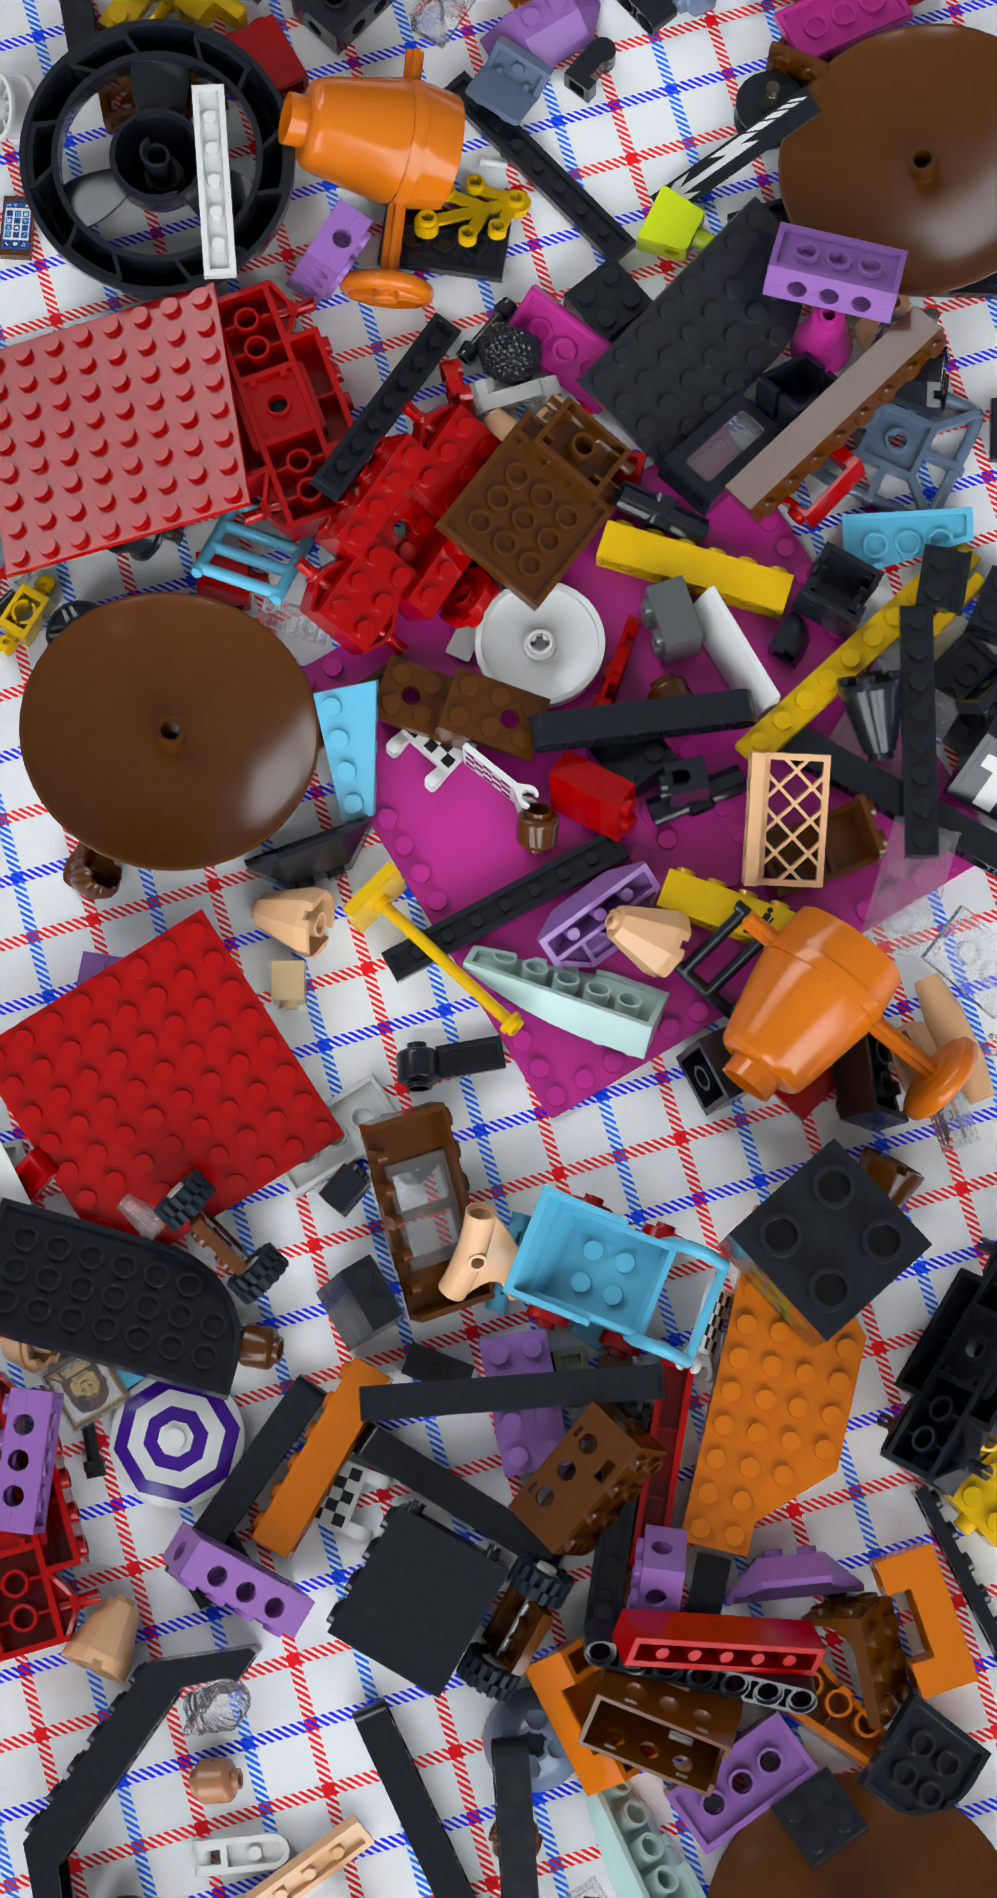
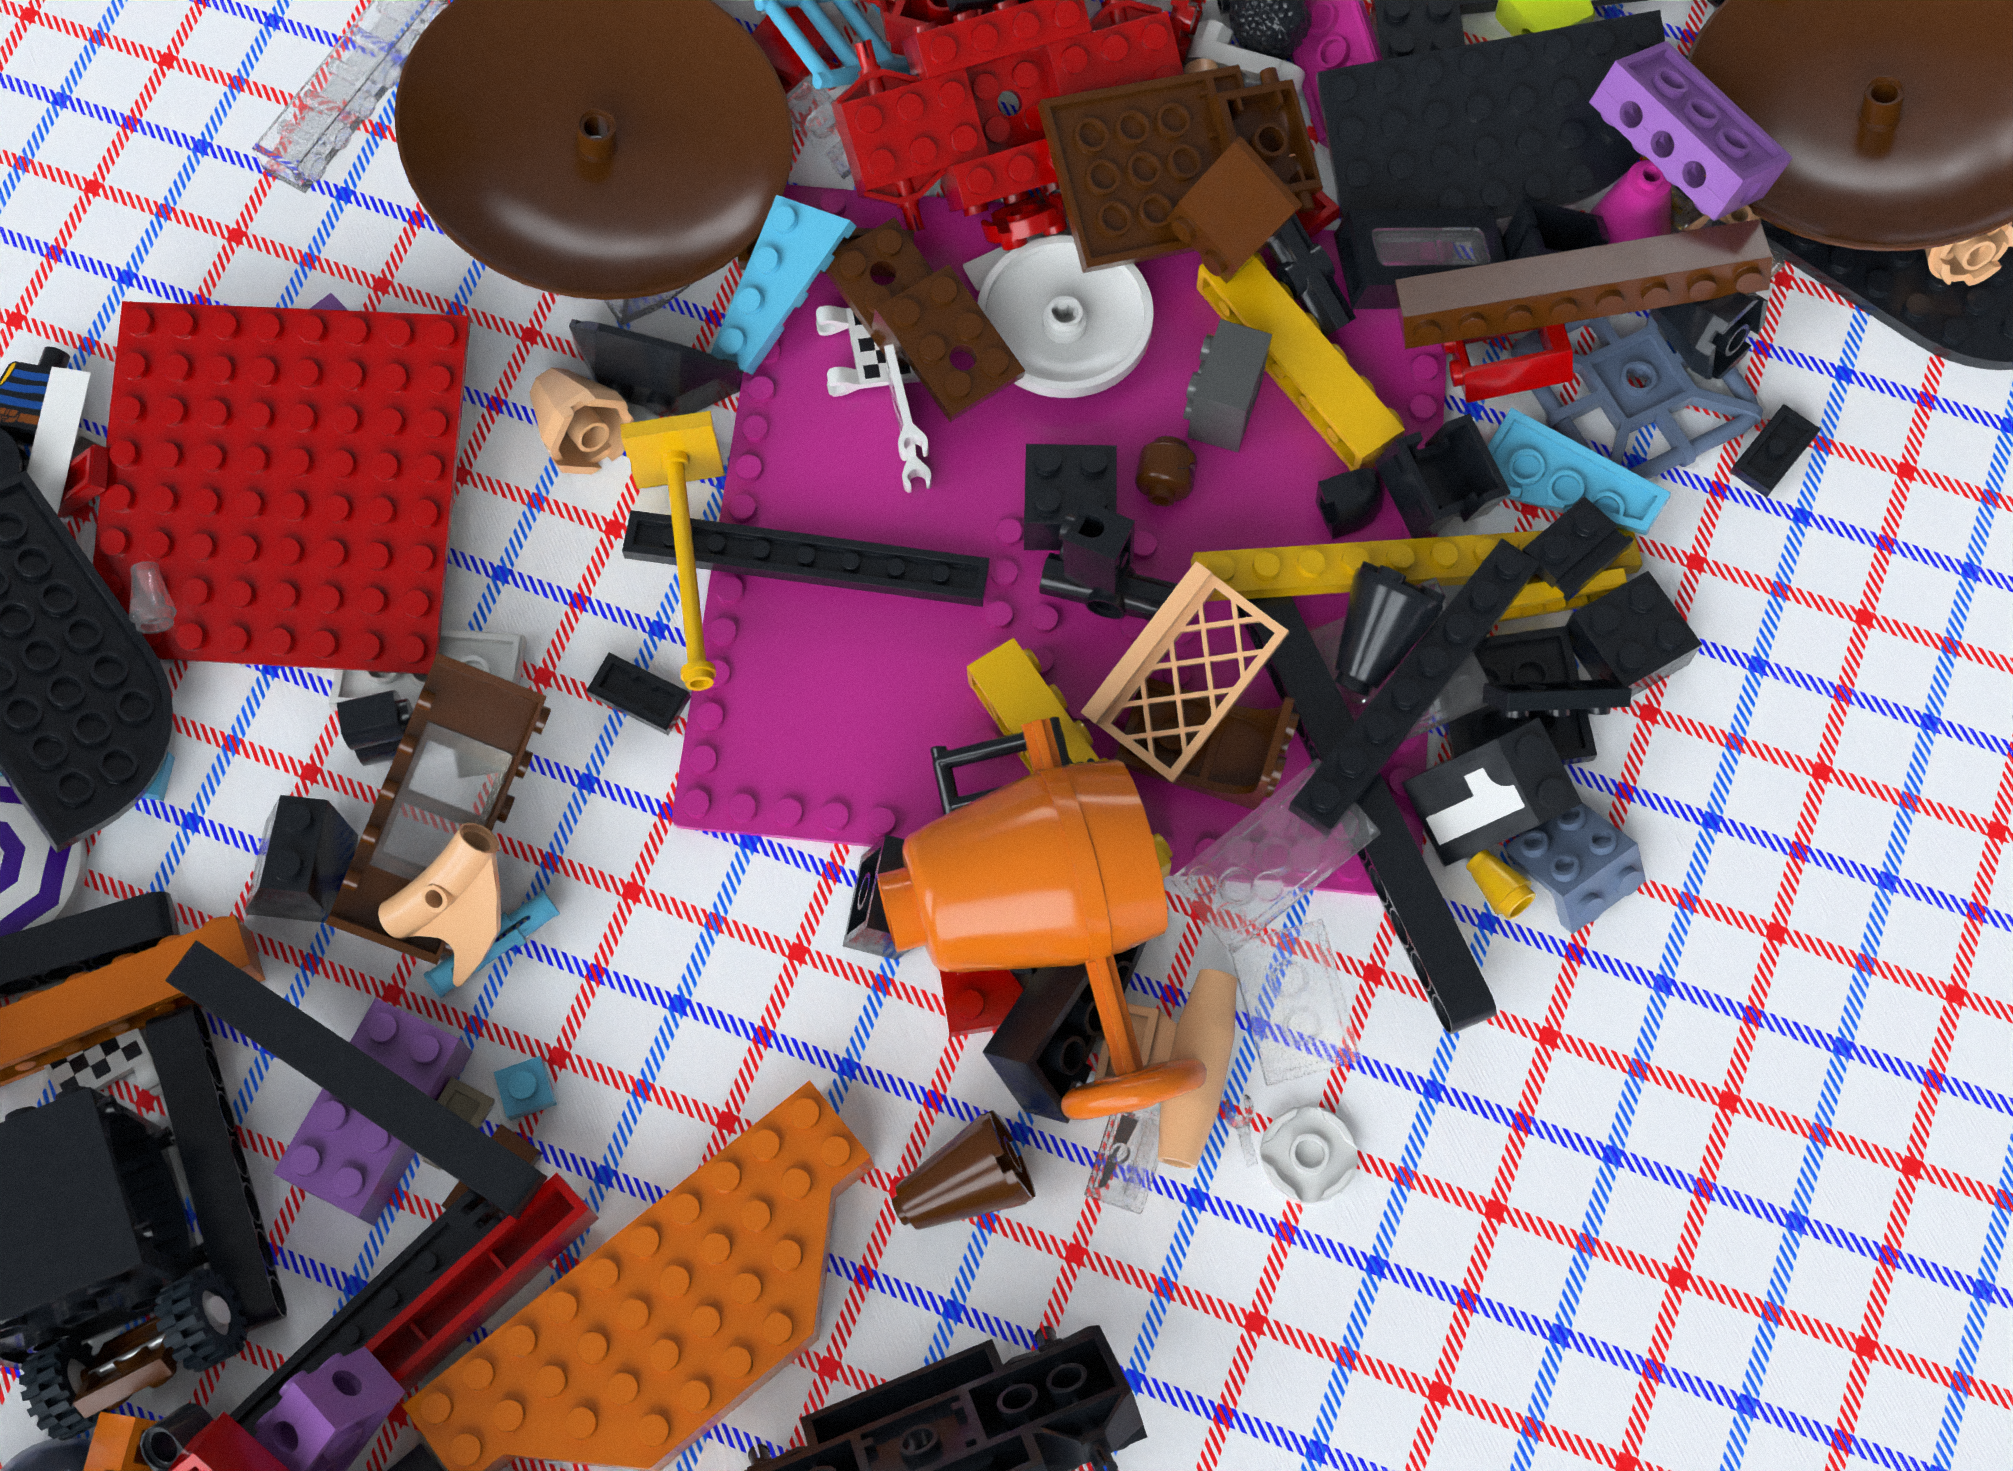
camera: 35 degrees right, 10 degrees down
reddish brown hair [63,842,122,900] -> none
black plate [153,1169,289,1305] -> none
reddish brown head [238,1323,284,1370] -> none
tan brick [271,960,307,1010] -> none
black head [396,1041,440,1092] -> none
black plate [401,1342,476,1382] -> none
light aqua wedge [462,945,670,1059] -> none
medium azure piece [502,1185,730,1368] -> none
reddish brown piece [507,1401,668,1556] -> none
reddish brown head [516,803,560,854] -> none
black beam [528,689,757,753] -> none
medium lavender wedge [537,861,662,968] -> none
red brick [549,749,638,843] -> none
red wing [592,615,641,706] -> none
light nougat cone [605,906,691,977] -> none
white flag [675,1281,733,1383] -> none
white slope [693,585,781,723] -> none
black brick [717,1138,933,1348] -> none
none -> reddish brown slope [1167,136,1303,284]

